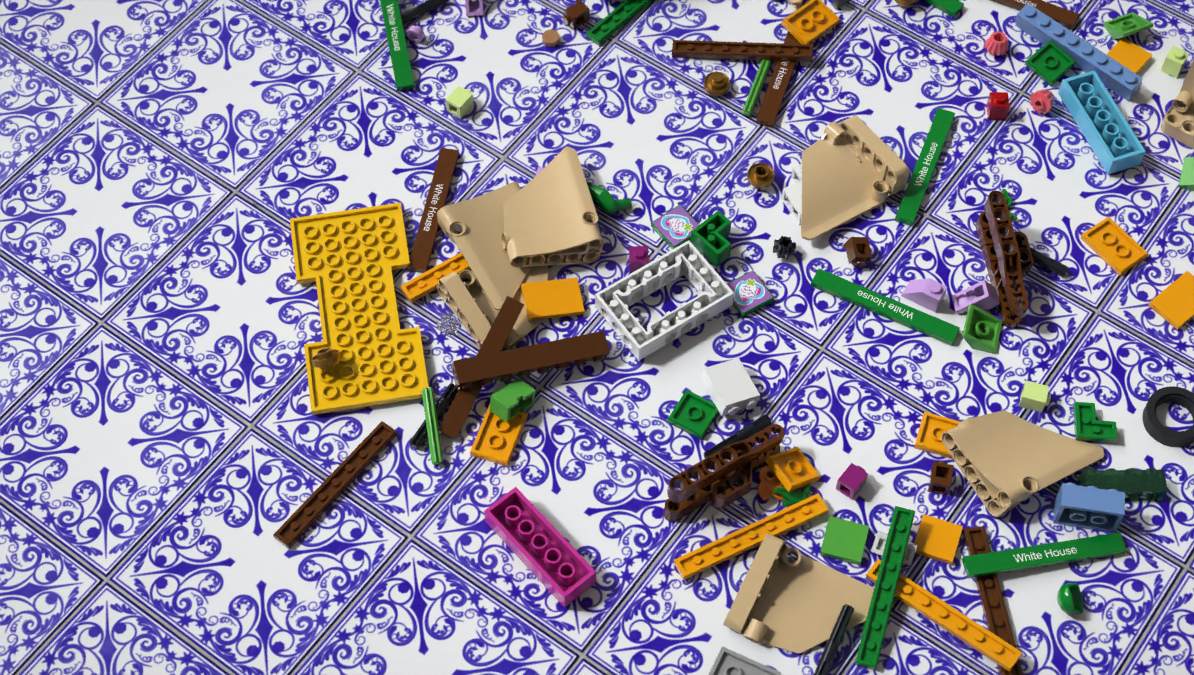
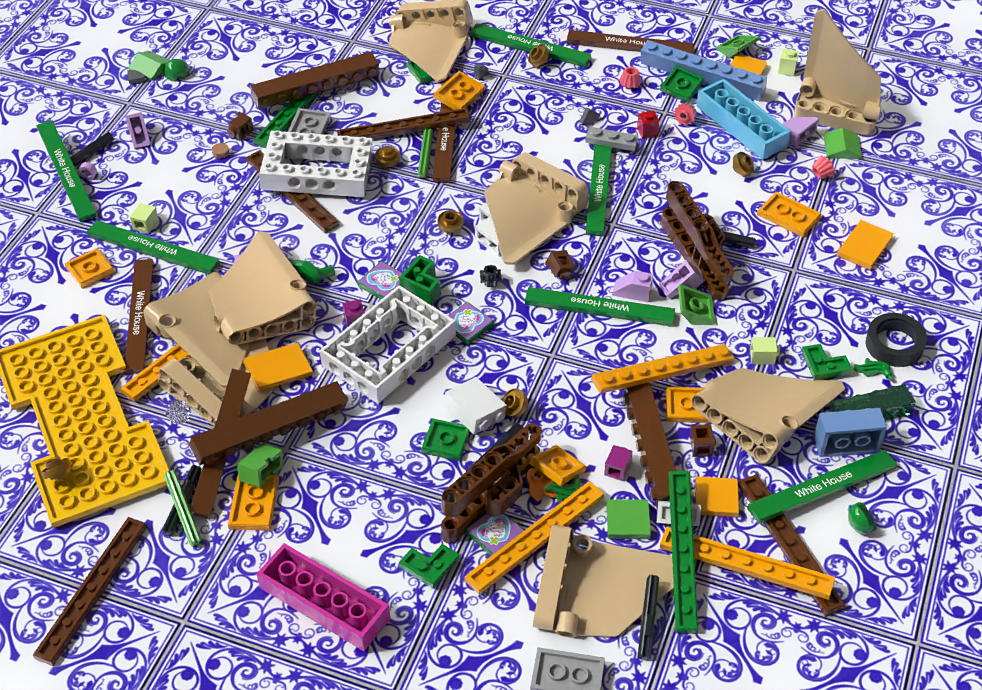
camera: 15 degrees left, 10 degrees down
none -> light orange tile [64,248,115,288]
none -> green tile [87,220,220,275]
none -> reddish brown tile [246,150,339,233]
none -> white brick [259,131,373,197]
none -> light grey plate [288,108,331,135]
none -> green plate [399,544,459,589]
none -> tile [466,512,524,556]
none -> pearl gold plate [502,388,528,418]
none -> dark grey tile [579,107,600,125]
none -> light grey plate [585,127,639,151]
none -> light orange plate [591,344,734,394]
none -> reddish brown brick [620,382,676,509]
none -> pearl gold plate [733,151,754,177]
none -> lavender slope [782,117,819,147]
none -> coral piece [812,155,835,179]
none -> green piece [854,358,893,381]

